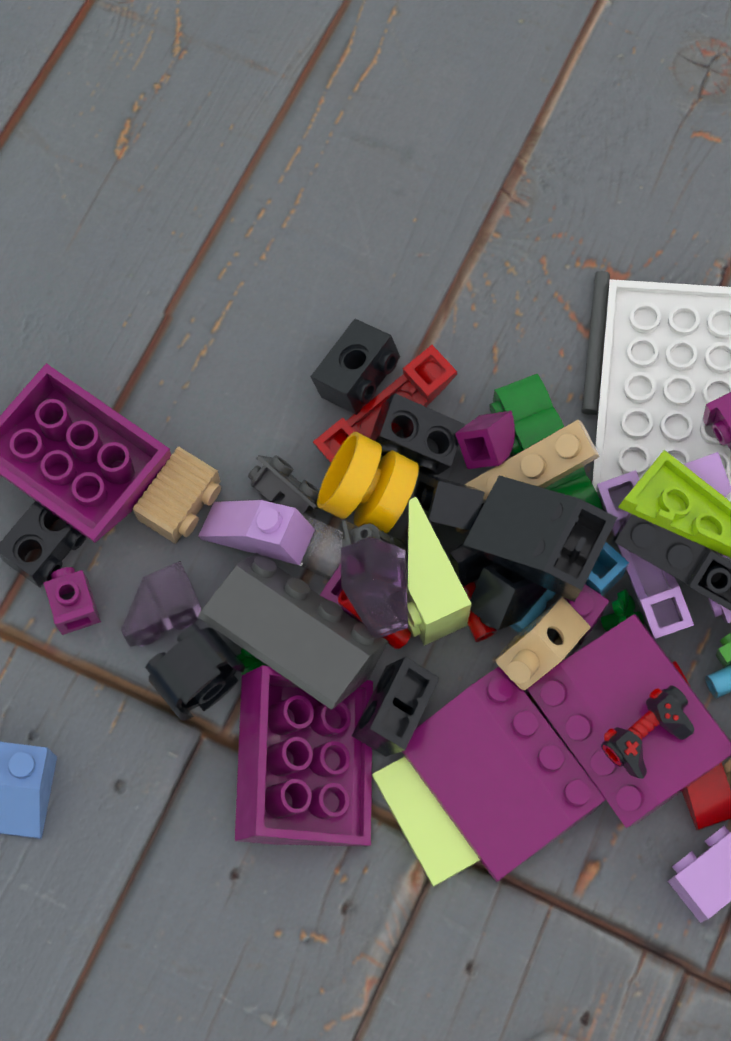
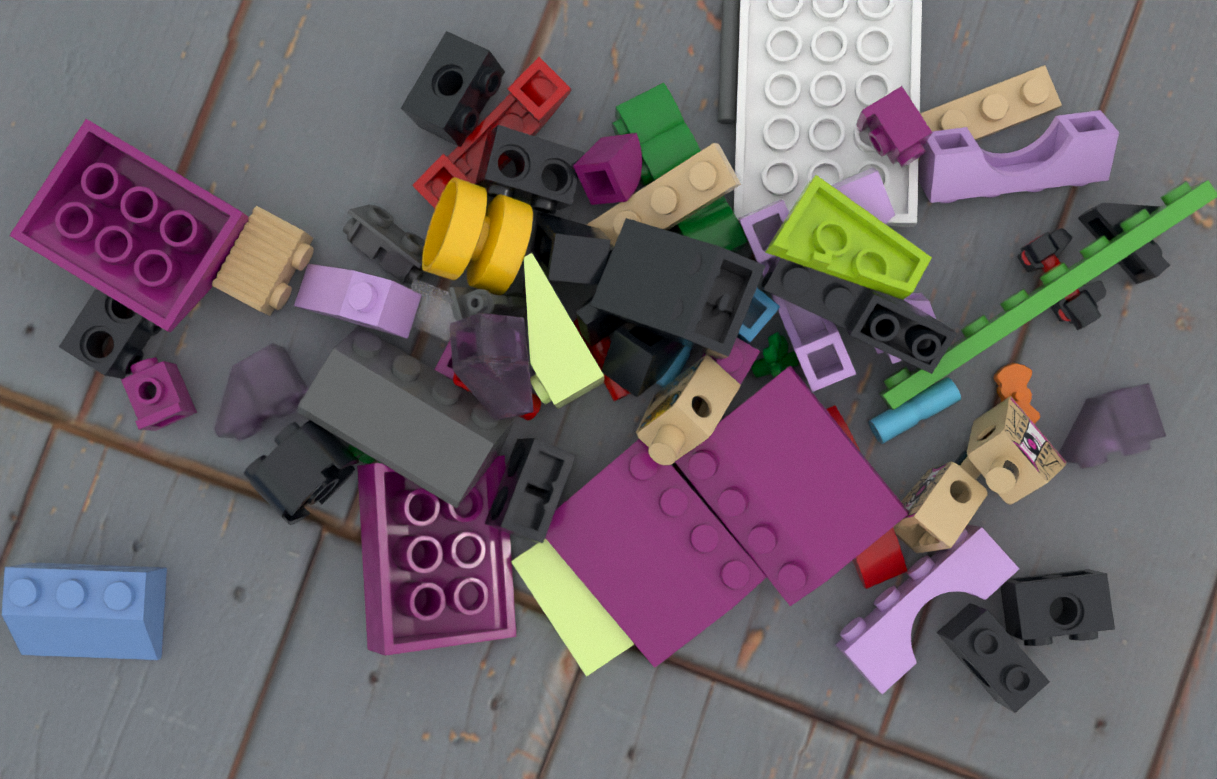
camera: 10 degrees left, 15 degrees up
black piece [601,685,694,779] -> none

